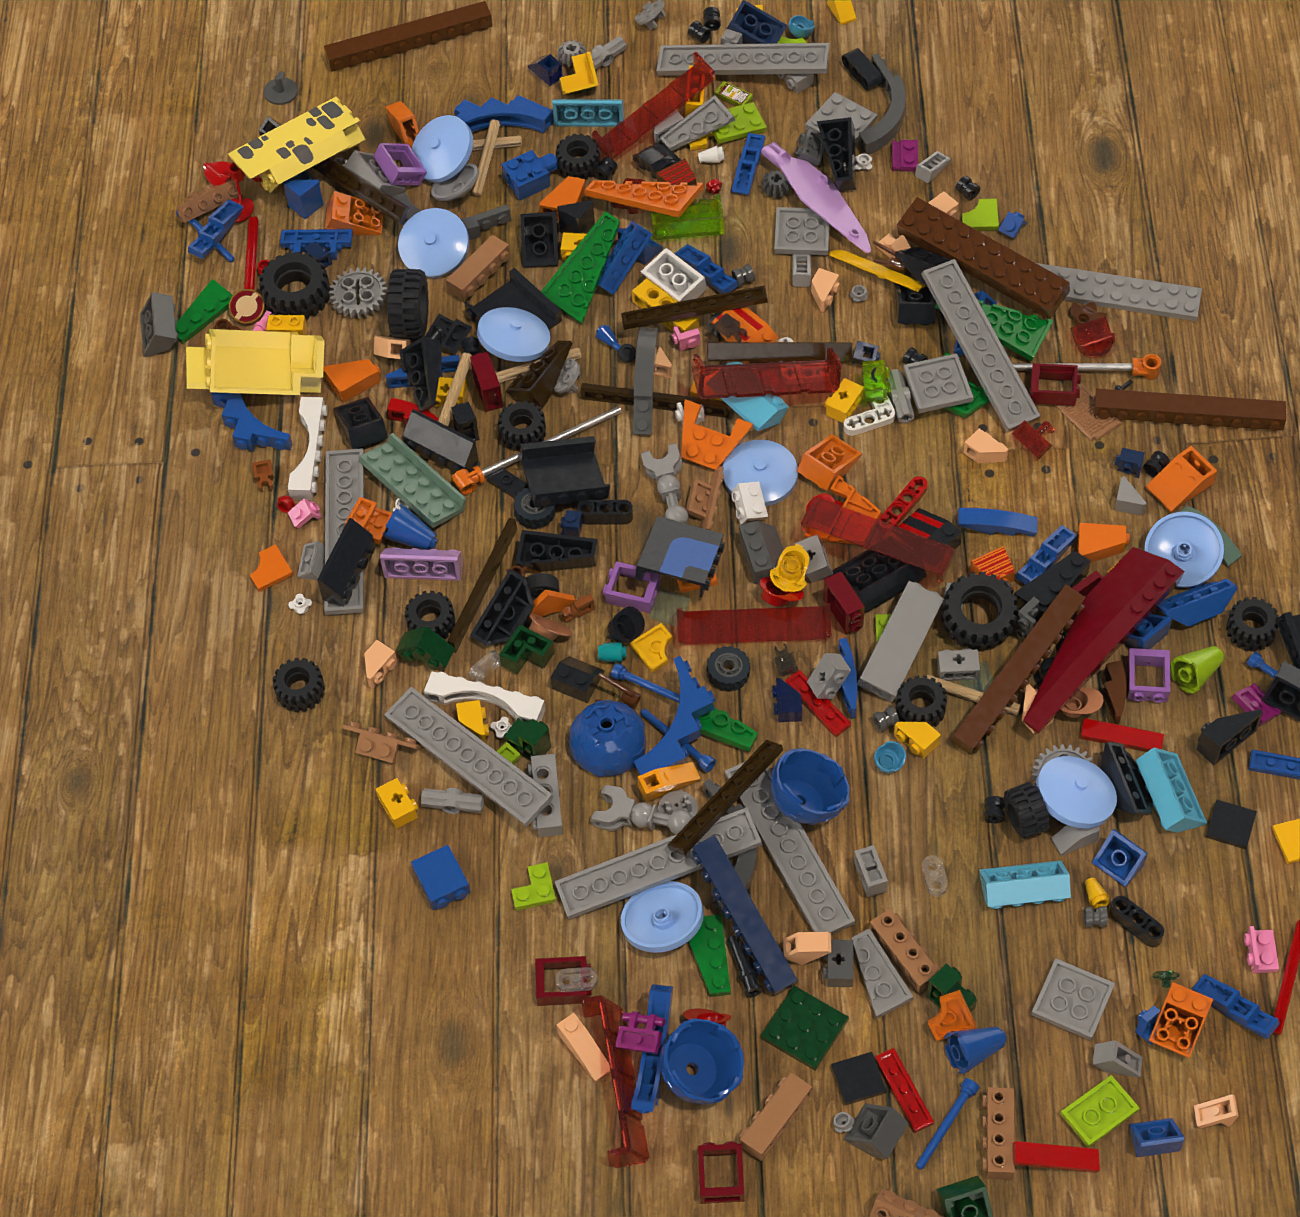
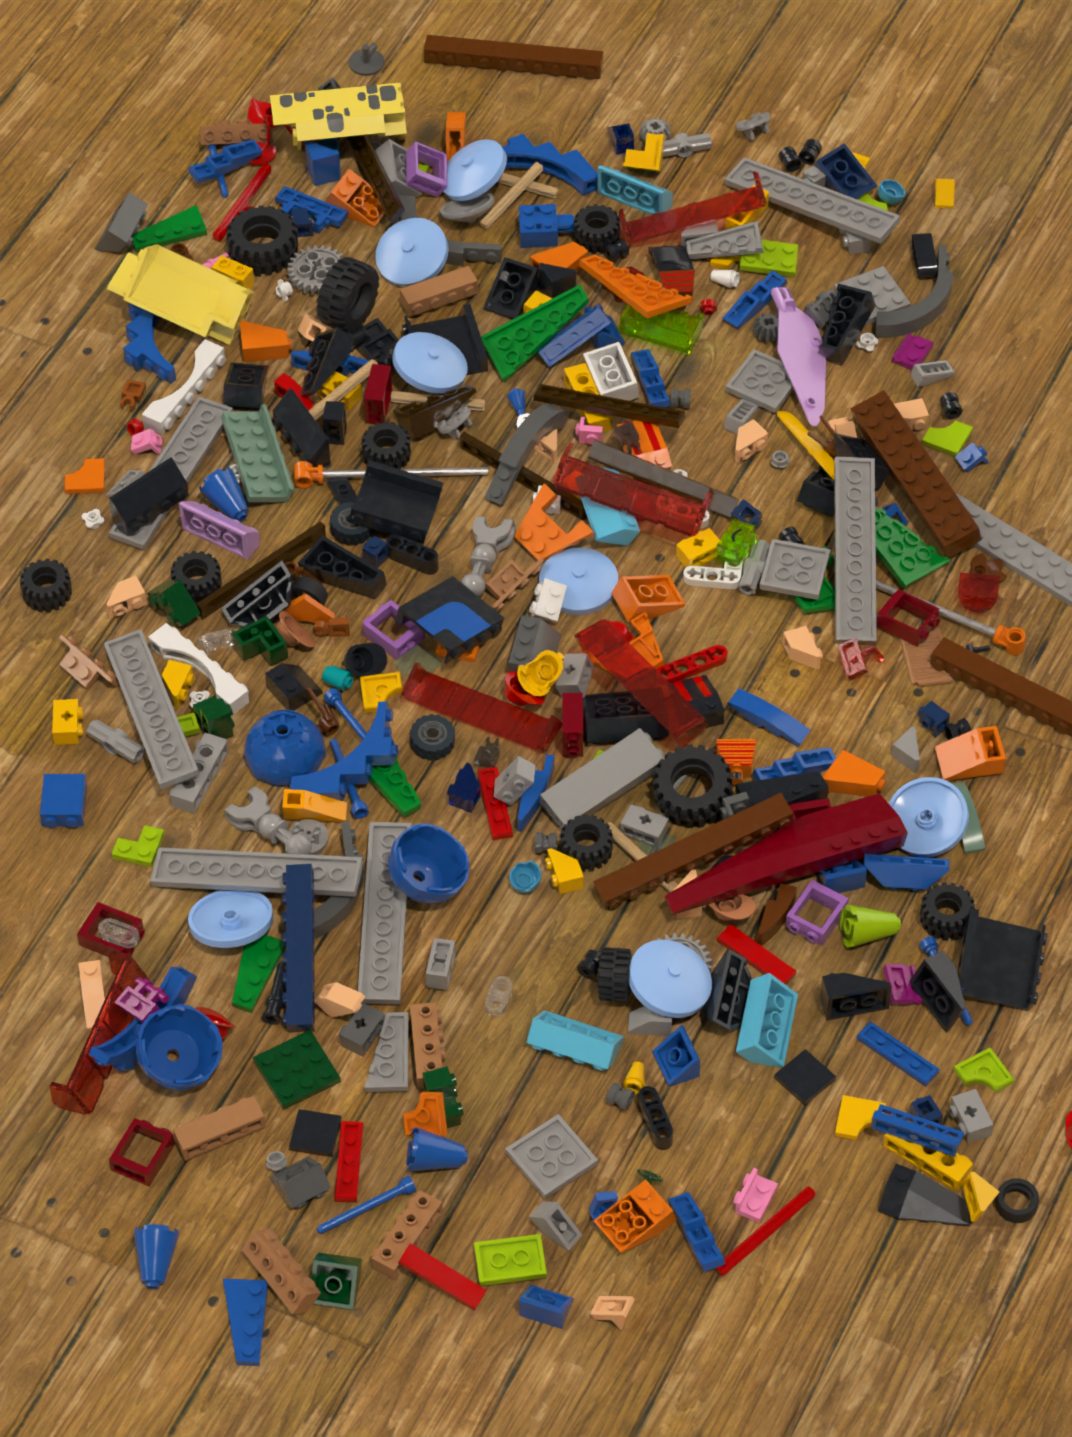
camera: 25 degrees right, 5 degrees down
tile [229,289,265,325] -> none
orange slope [345,497,393,545] -> none
dark brown tile [668,740,783,856] -> none
tile [715,81,753,106] -> none
none -> white plate [276,279,293,301]

